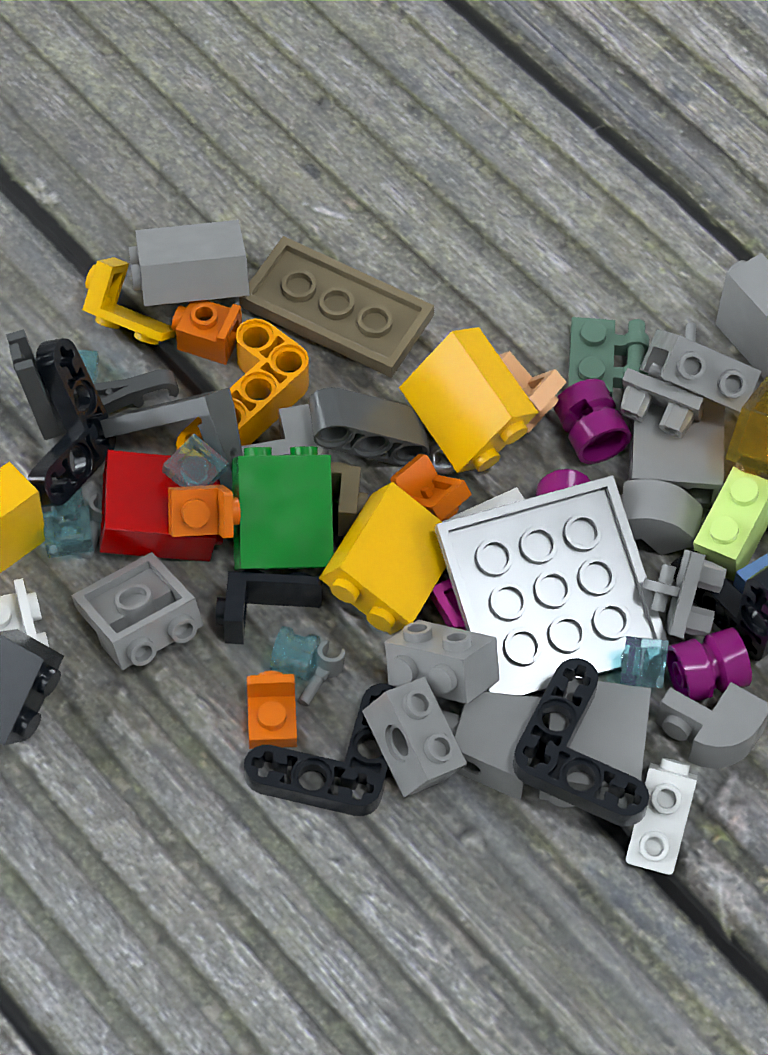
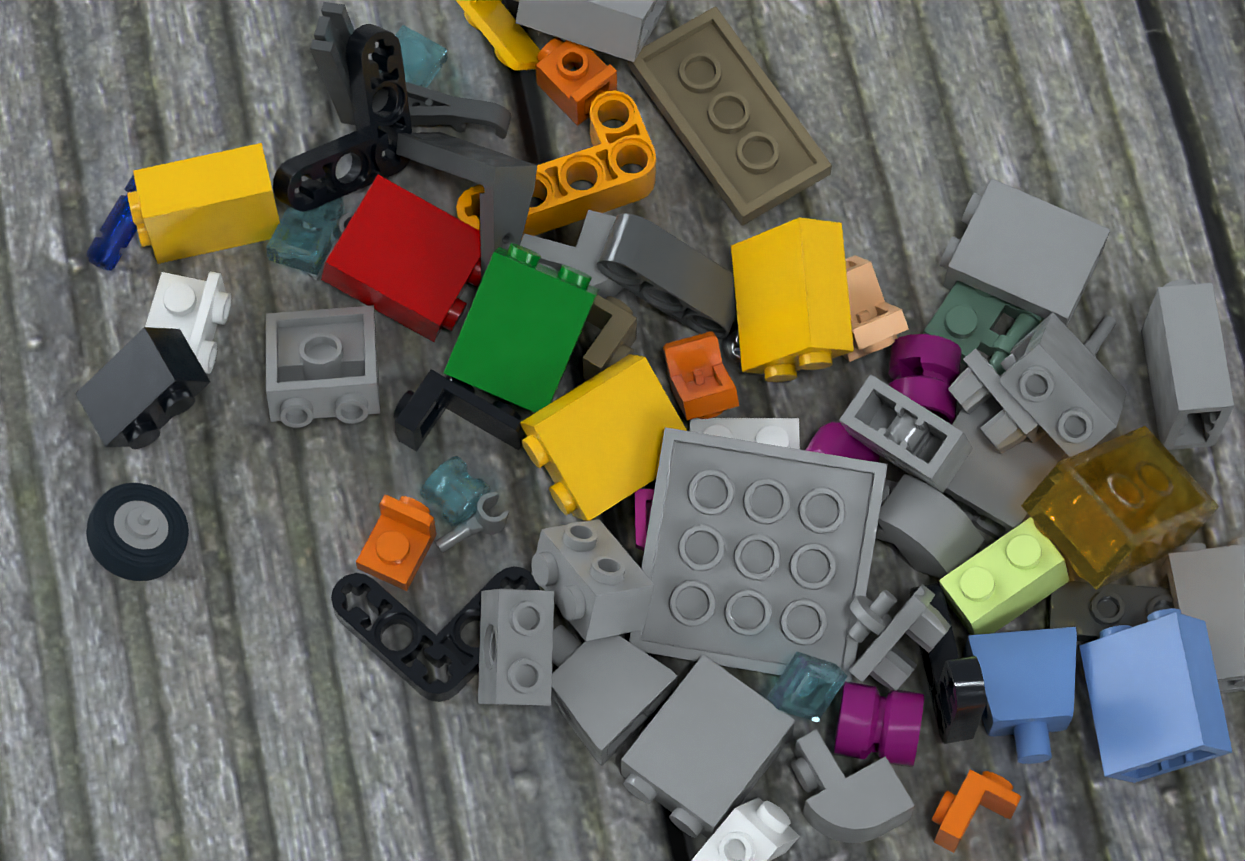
camera: 30 degrees right, 10 degrees up
clear light blue plate [162,434,229,487] -> none
orange bracket [168,485,241,538] -> none
black beam [513,658,649,827] -> none
none -> black wheel [86,483,189,581]
none -> light grey brick [839,374,973,494]
none -> light grey panel [940,178,1110,327]

